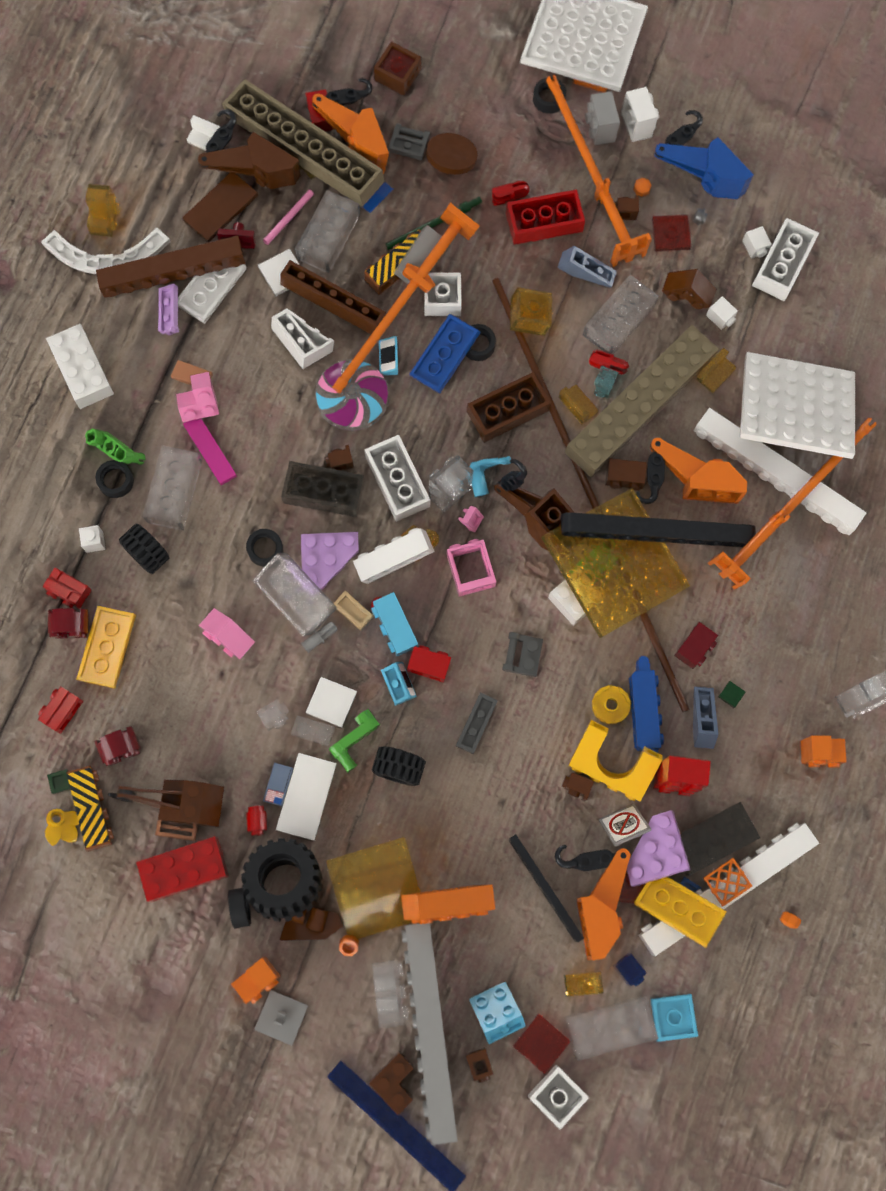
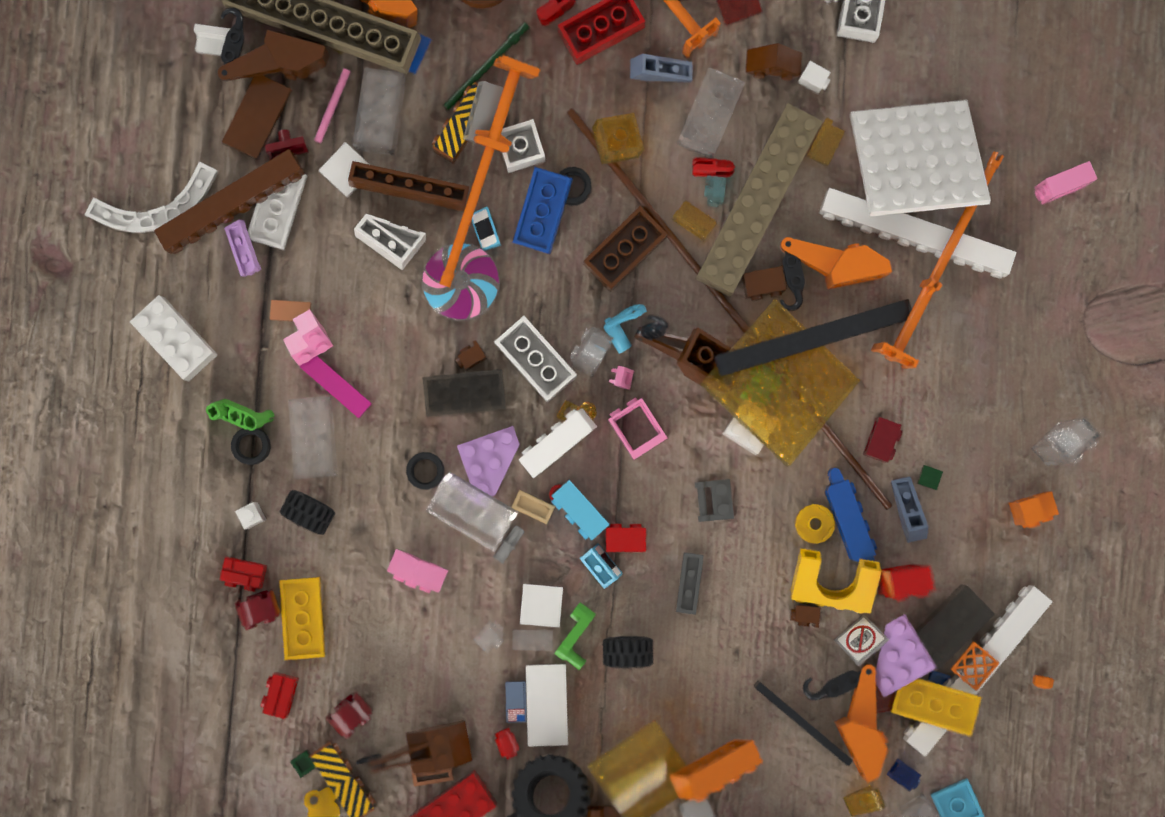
camera: 15 degrees left, 10 degrees up
clear yellow brick [85,184,119,237] -> none

